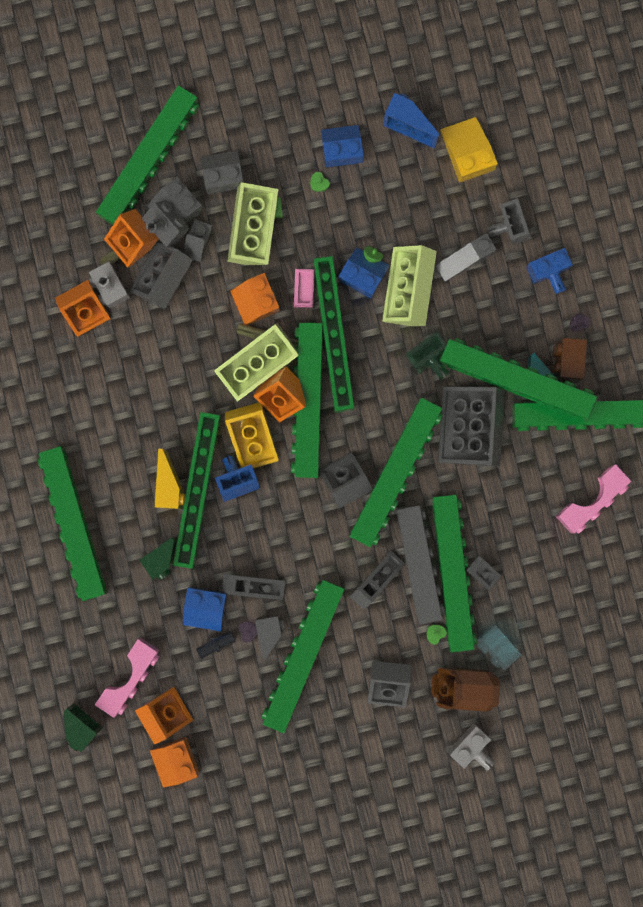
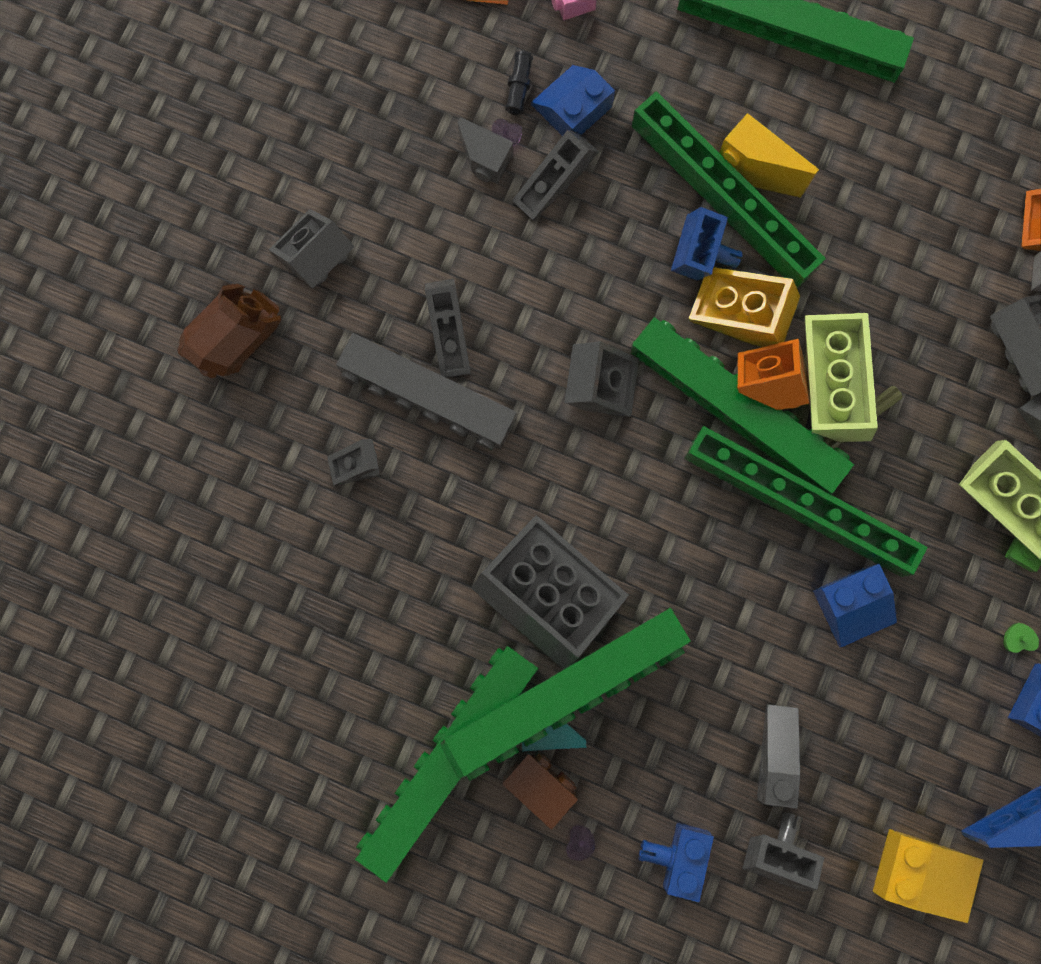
camera: 125 degrees right, 5 degrees down
dark green slope [139,537,178,580] -> none
orange slope [231,273,280,325] -> none
green brick [261,579,344,734] -> none
bright pink tile [294,269,314,308] -> none
green brick [349,398,443,548] -> none
bright green piece [363,246,383,263] -> none
yellowish green slope [382,245,437,326] -> none
clear green brick [405,332,449,380] -> none
bright green piece [427,625,447,645] -> none
green brick [432,495,477,652] -> none
light grey brick [448,723,495,771] -> none
clear light blue brick [476,624,522,670] -> none
bright pink arch [555,464,631,534] -> none

